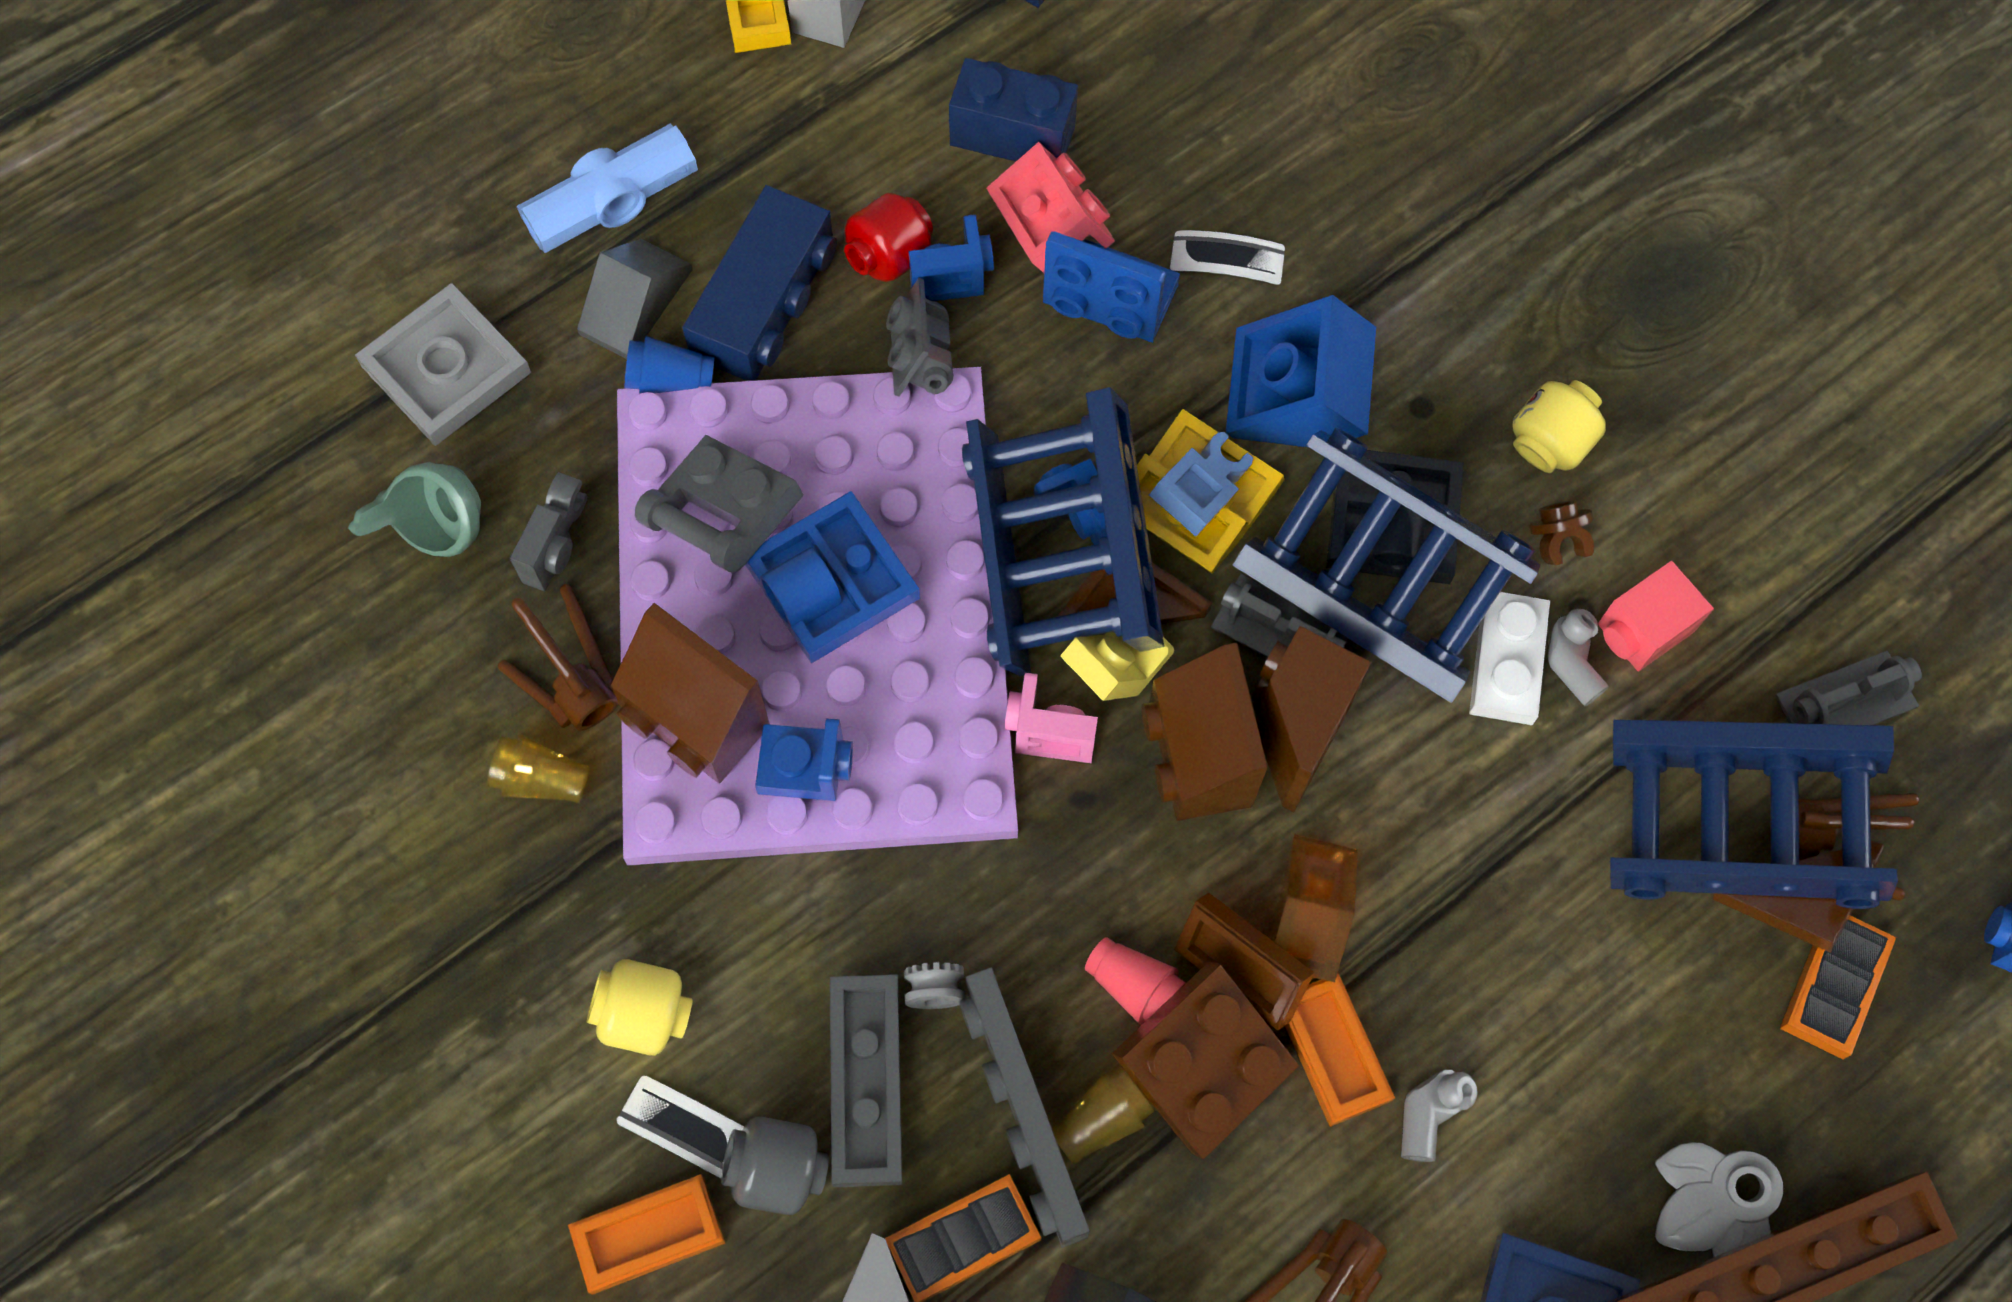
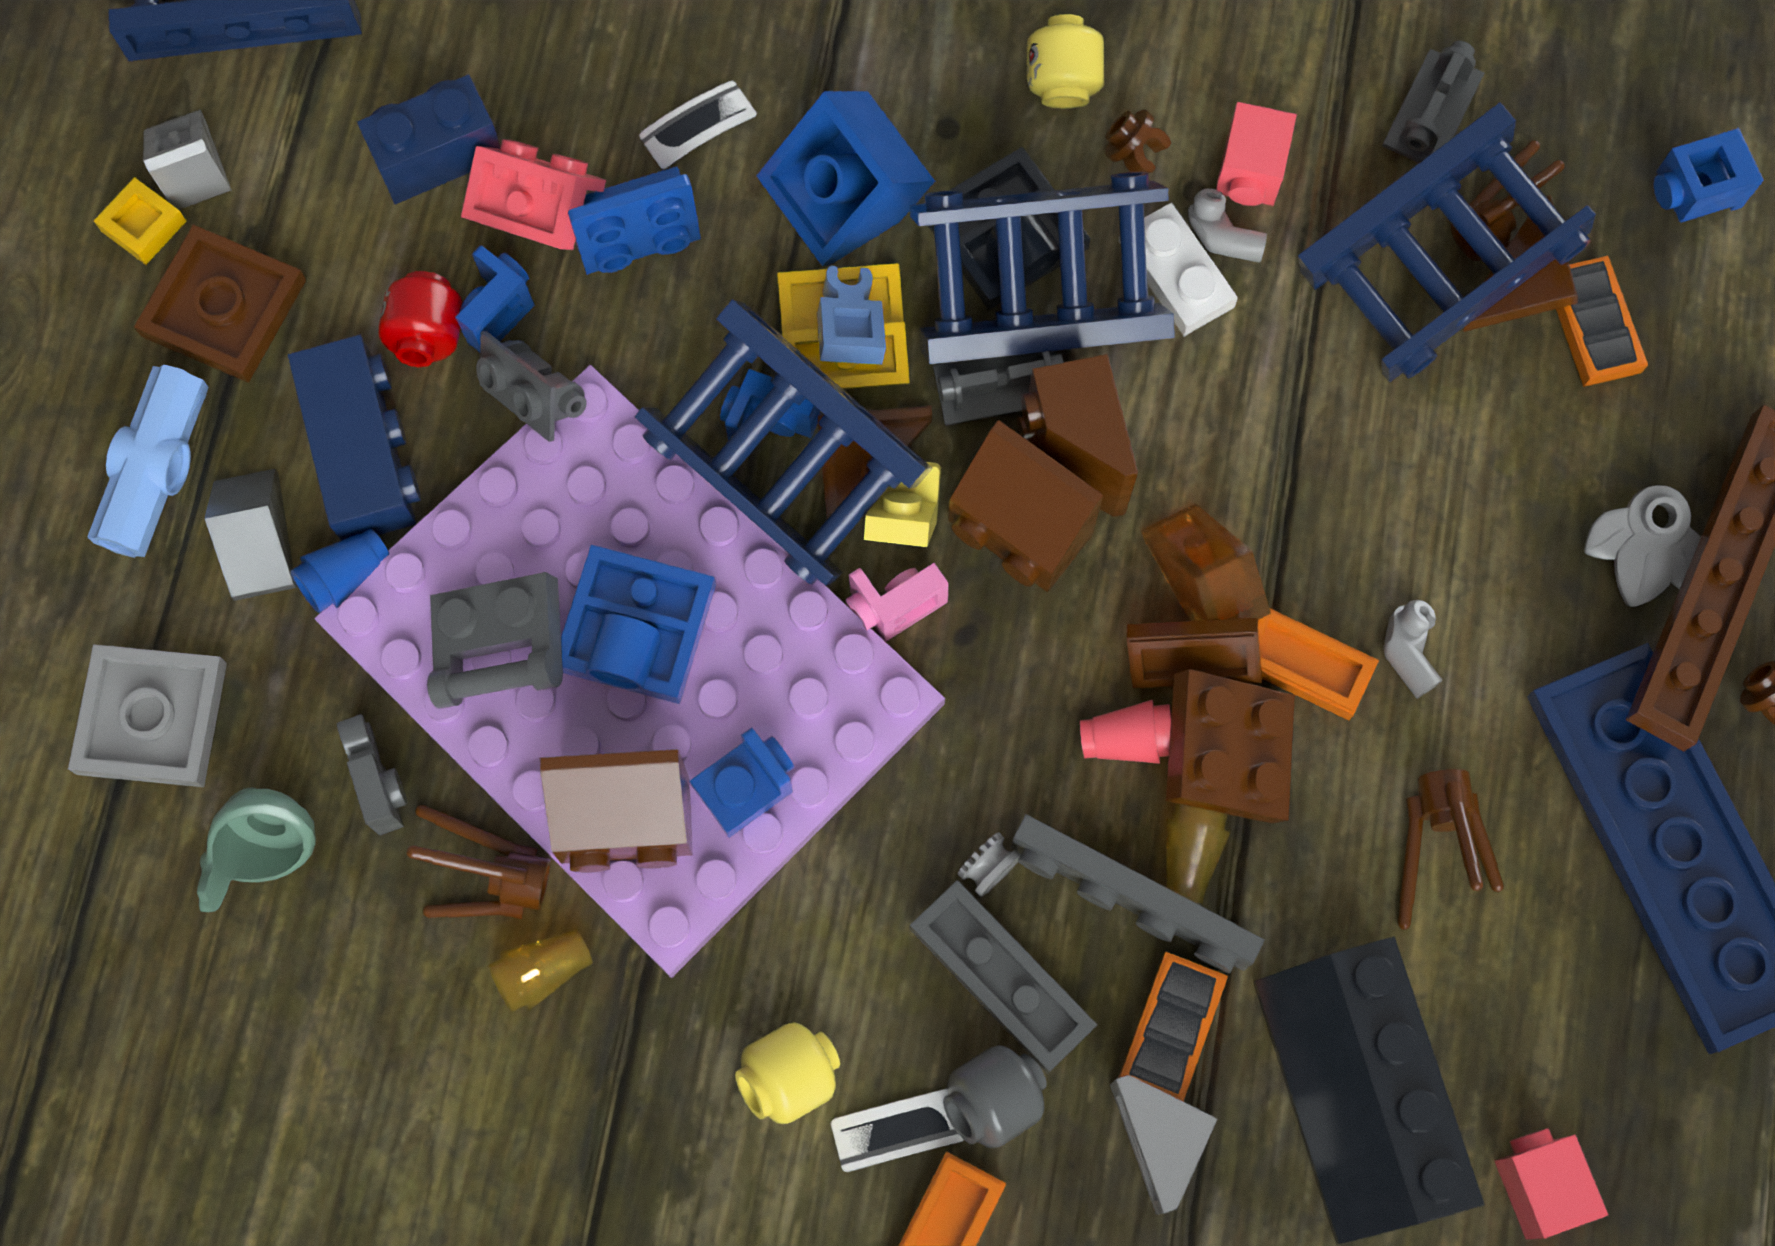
camera: 40 degrees left, 5 degrees up
none -> reddish brown plate [134,224,306,383]

